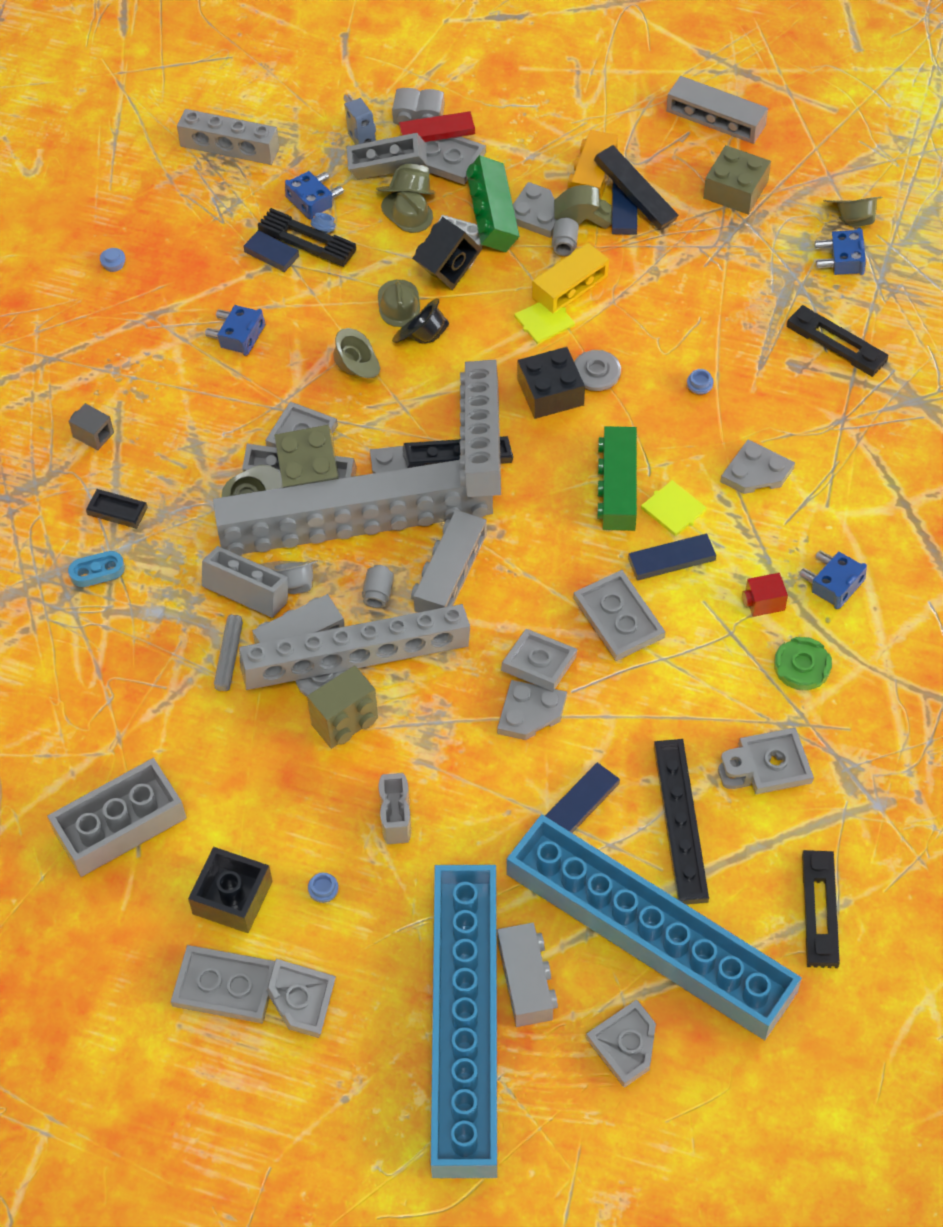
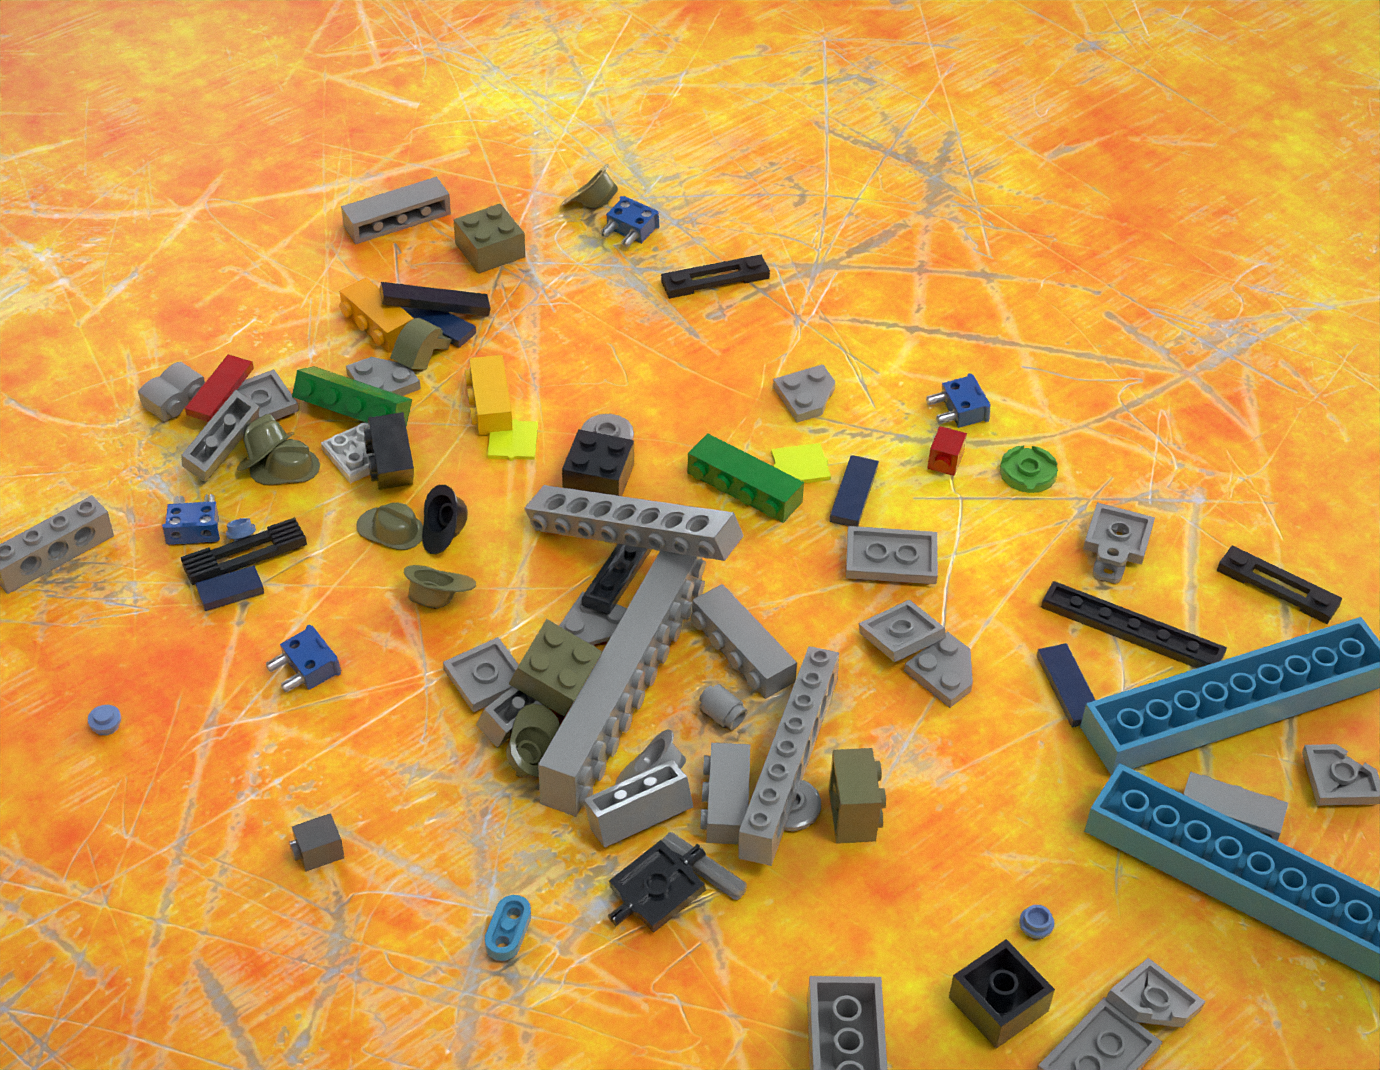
camera: 60 degrees left, 10 degrees down
black tile [86,489,148,529] -> none
sand blue piece [343,94,376,145] -> none
light grey brick [379,773,412,844] -> none
light grey brick [552,218,579,256] -> none
medium blue plate [687,369,713,394] -> none
none -> black plate [608,840,706,933]

